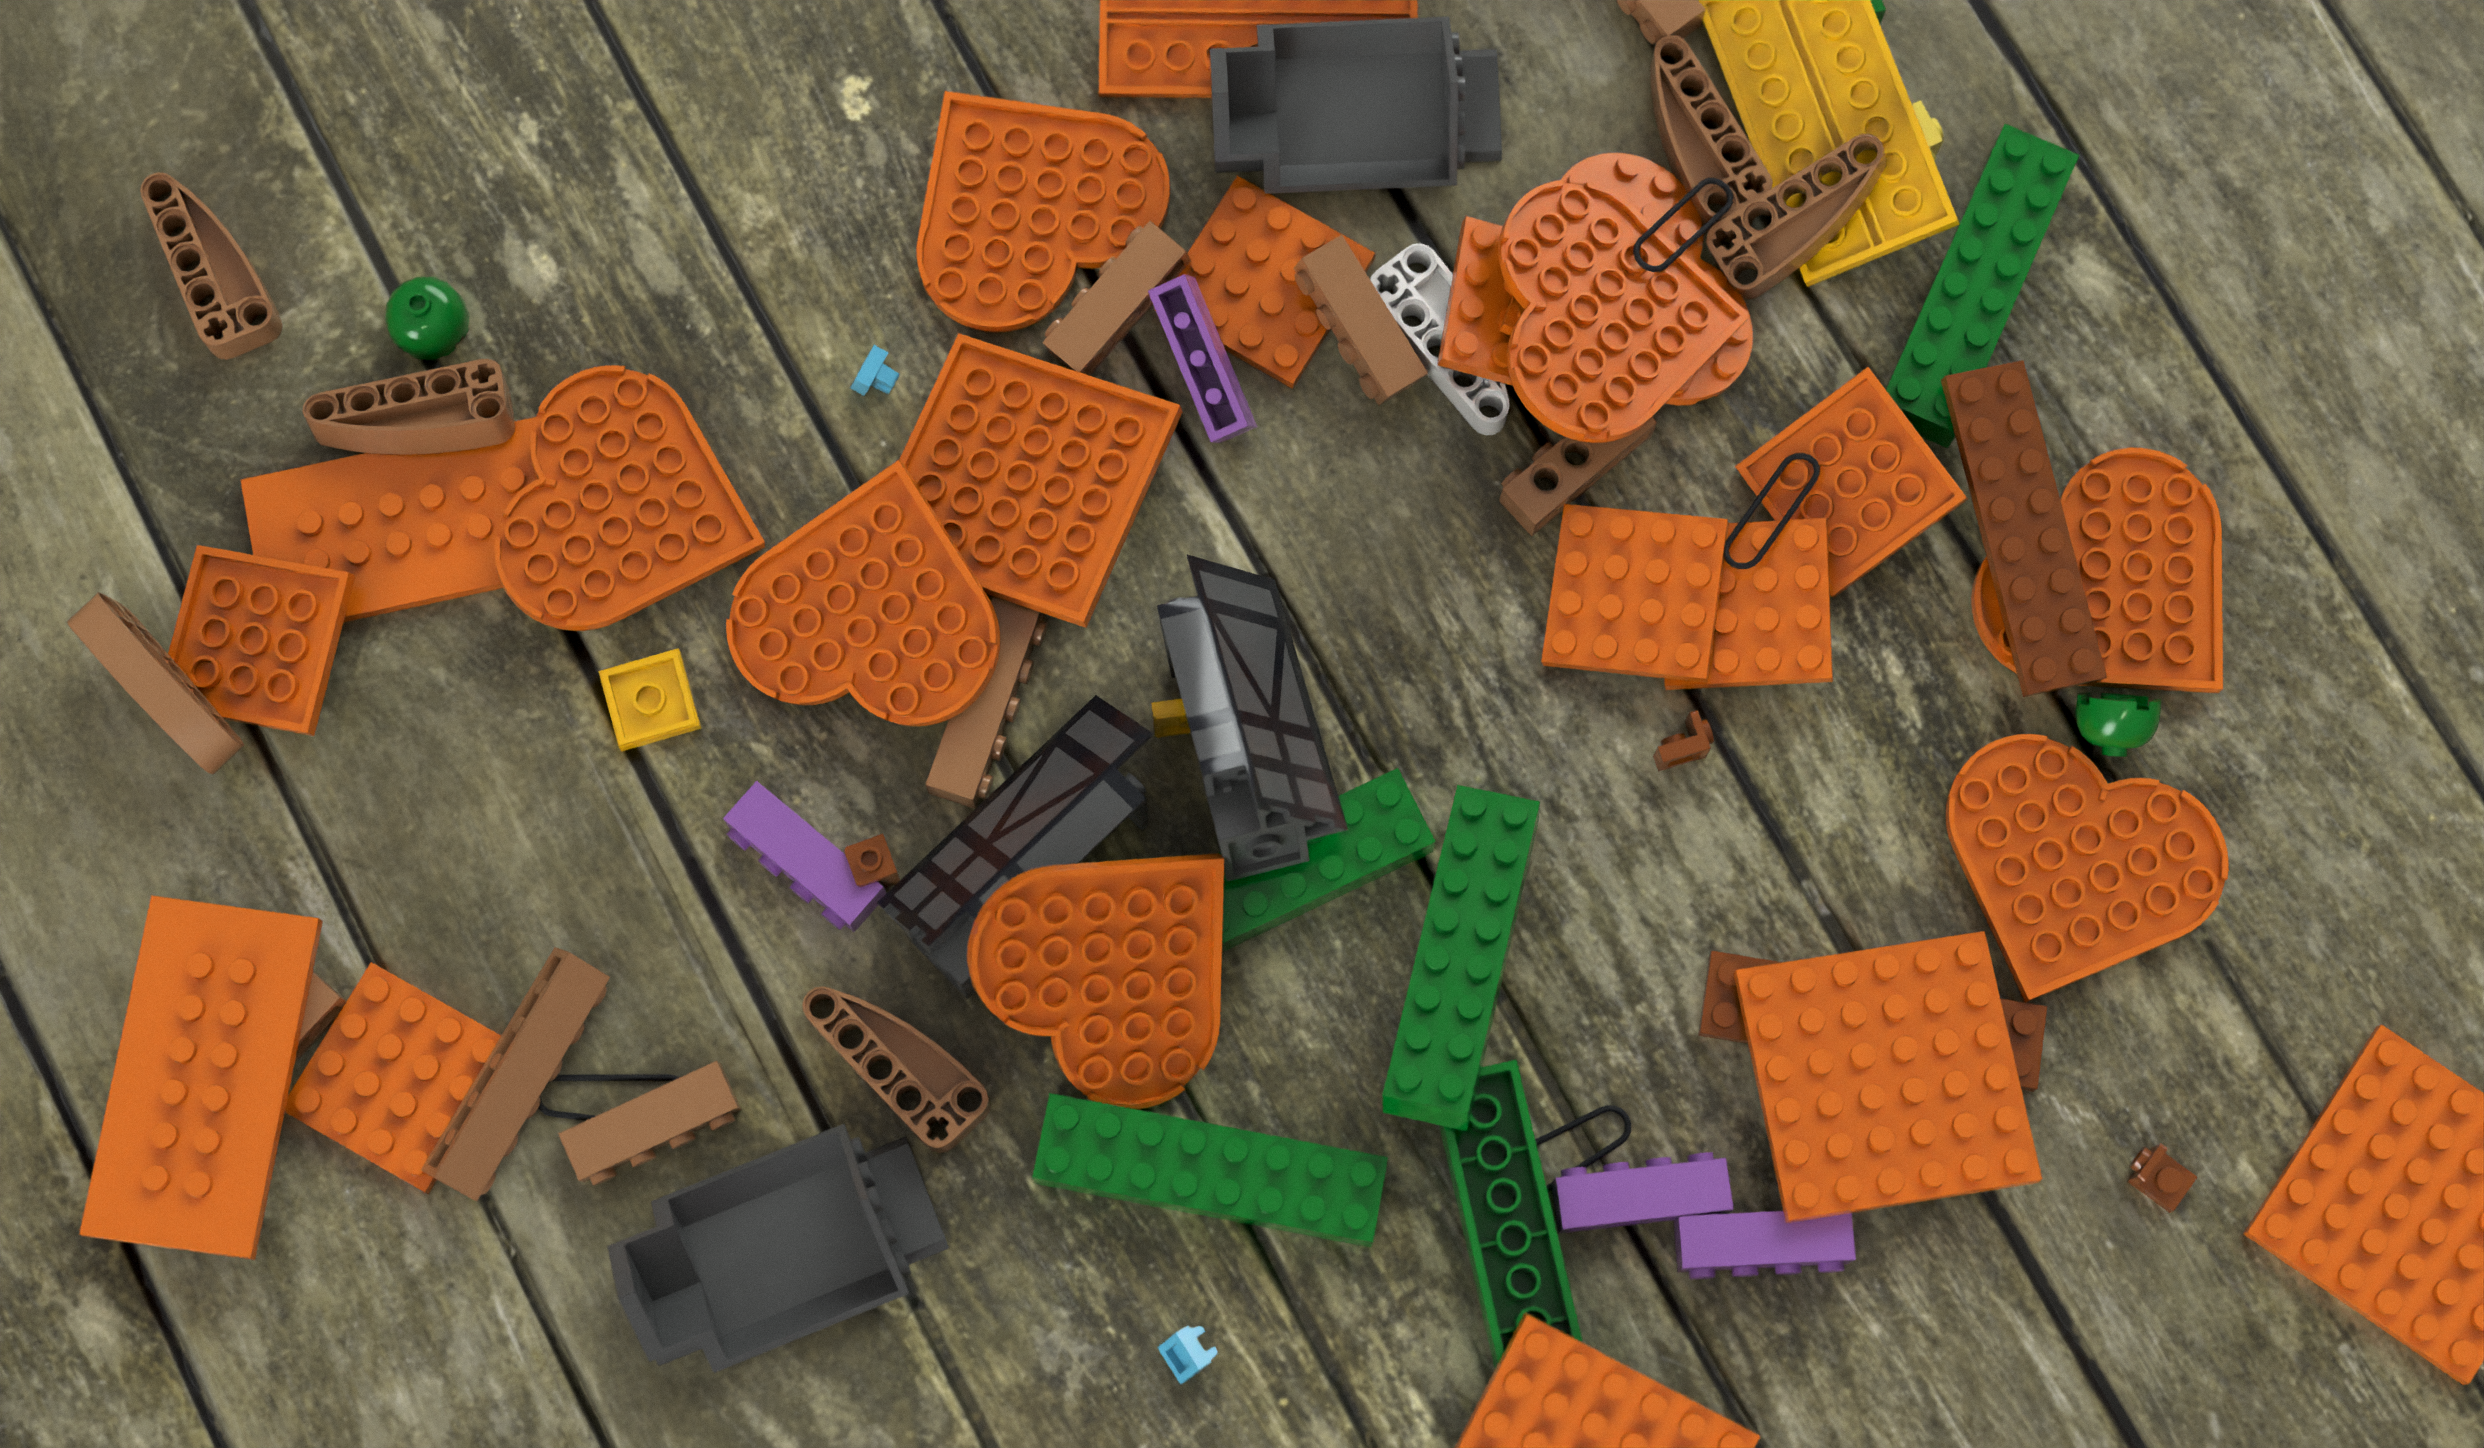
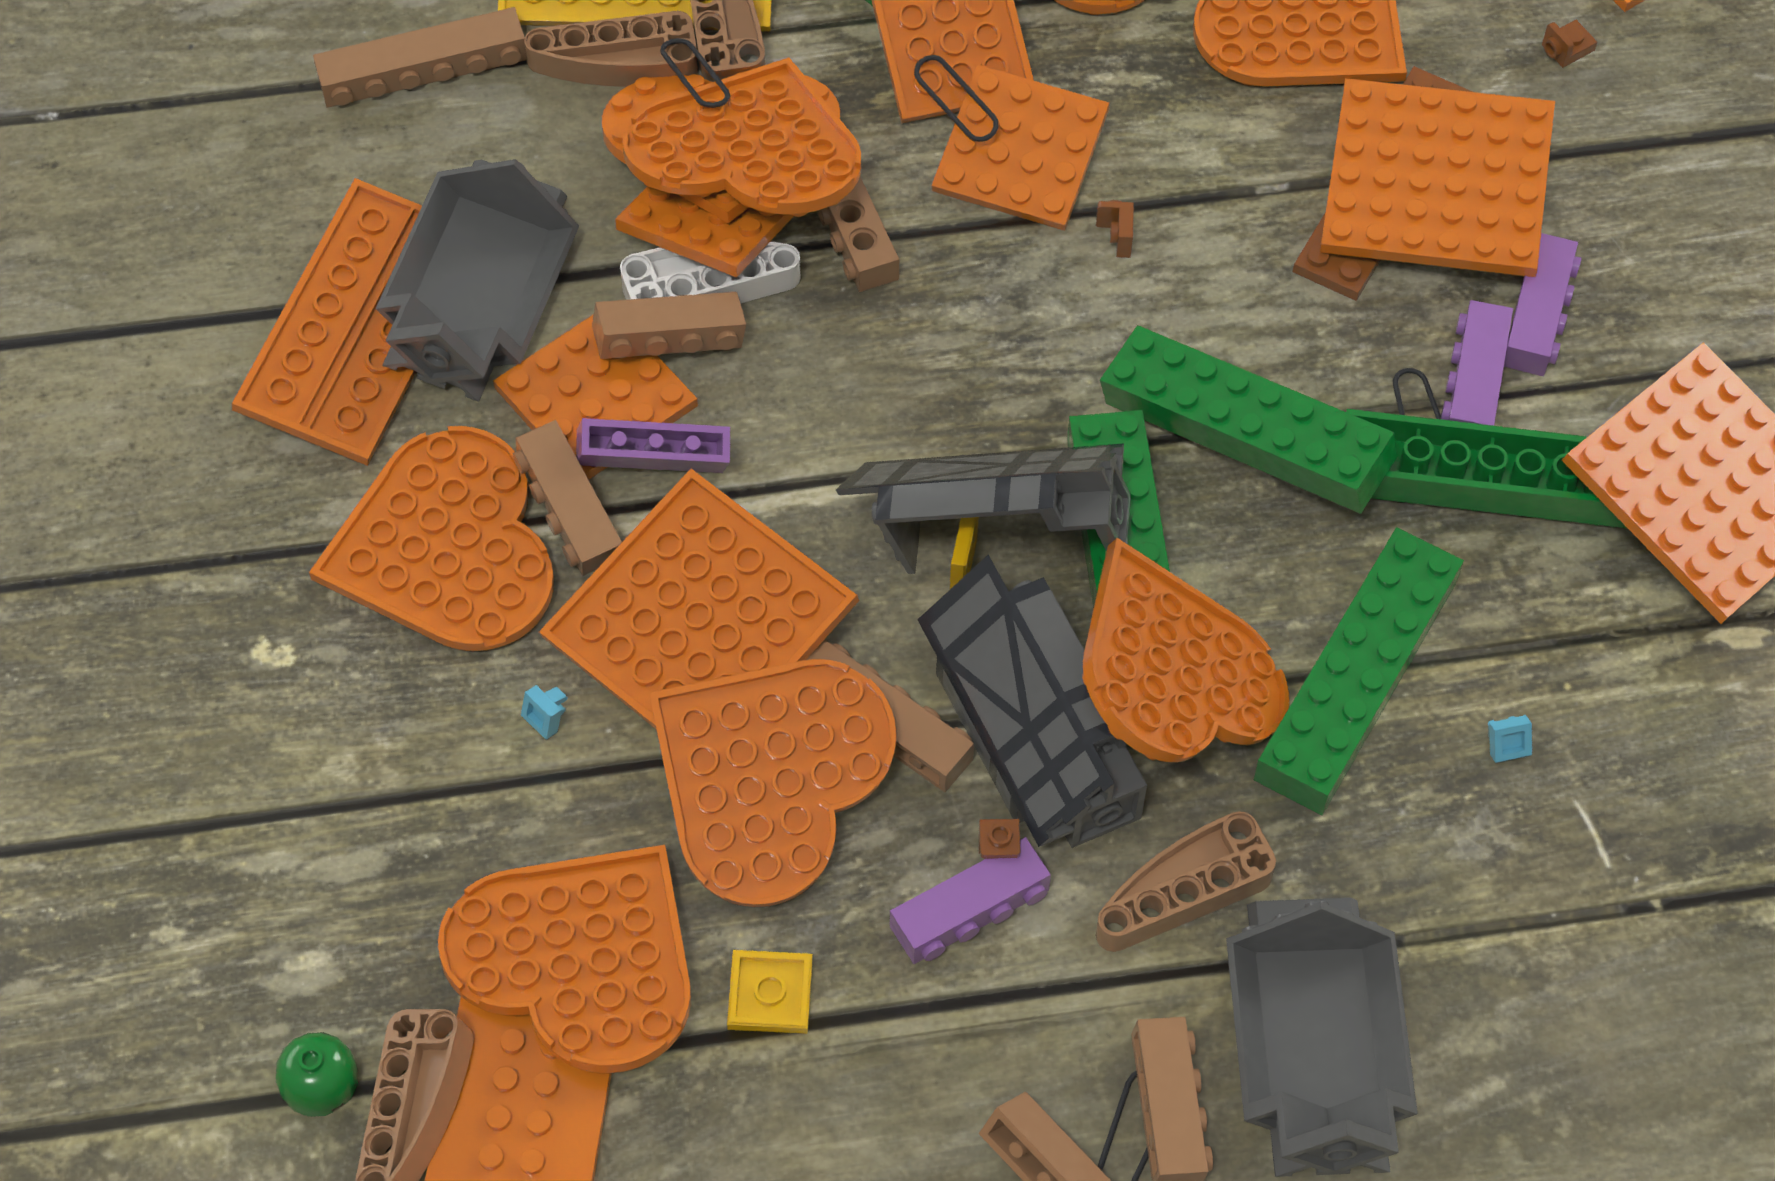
camera: 70 degrees left, 15 degrees down
orange plate [1541,504,1729,683] -> none

